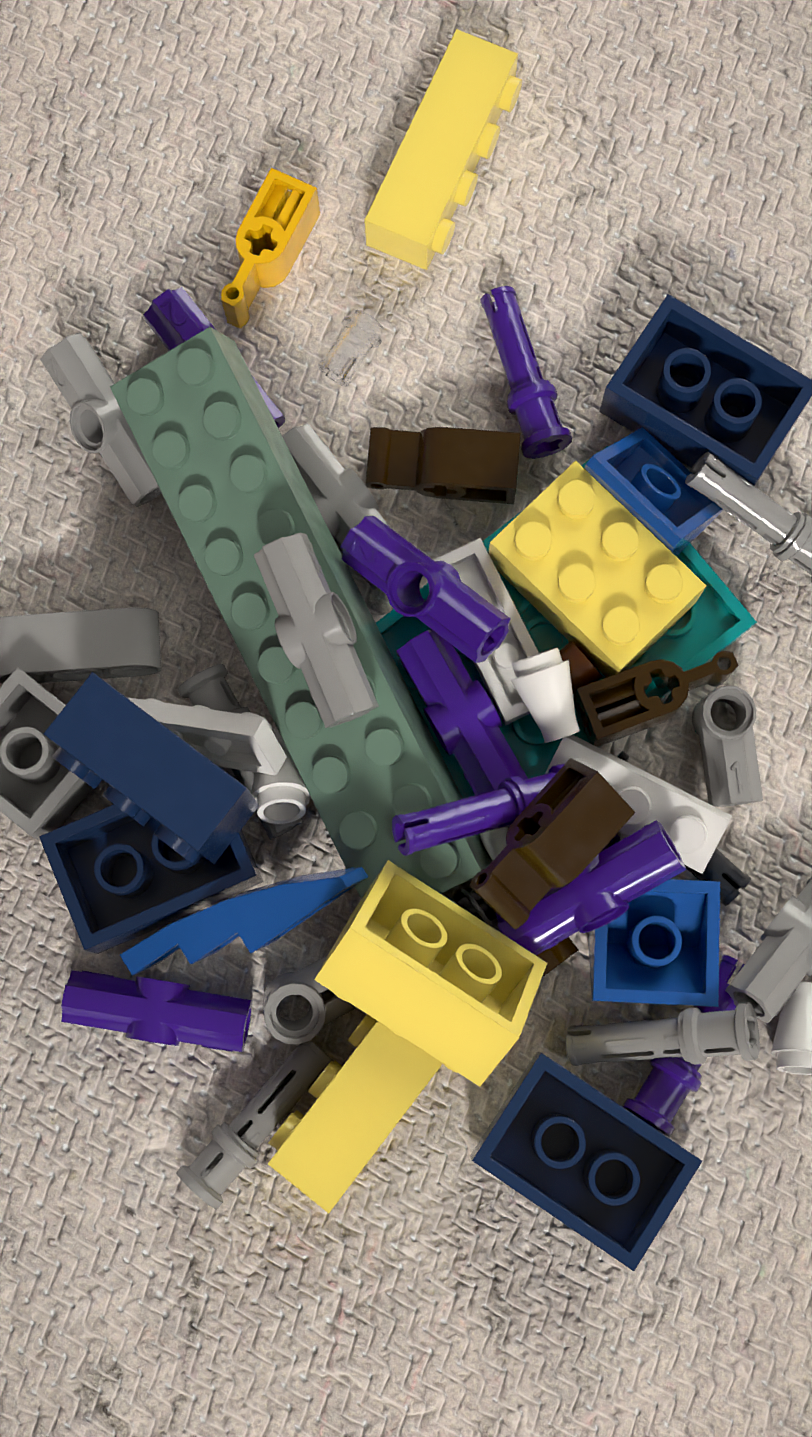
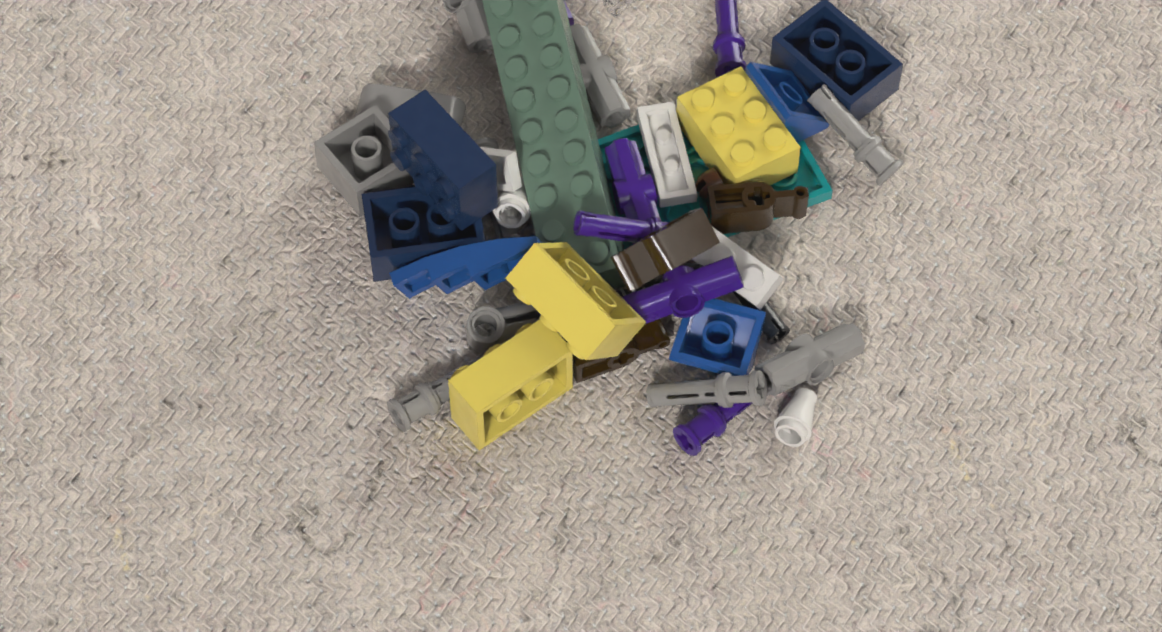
camera: 10 degrees right, 20 degrees down
dark purple piece [61,970,253,1052] -> none
light grey piece [254,532,379,728] -> none
dark purple piece [340,516,511,663] -> none
dark brown piece [365,427,521,505] -> none
dark blue brick [470,1052,702,1271] -> none
white cone [511,647,580,743] -> none
light grey piece [692,686,763,807] -> none

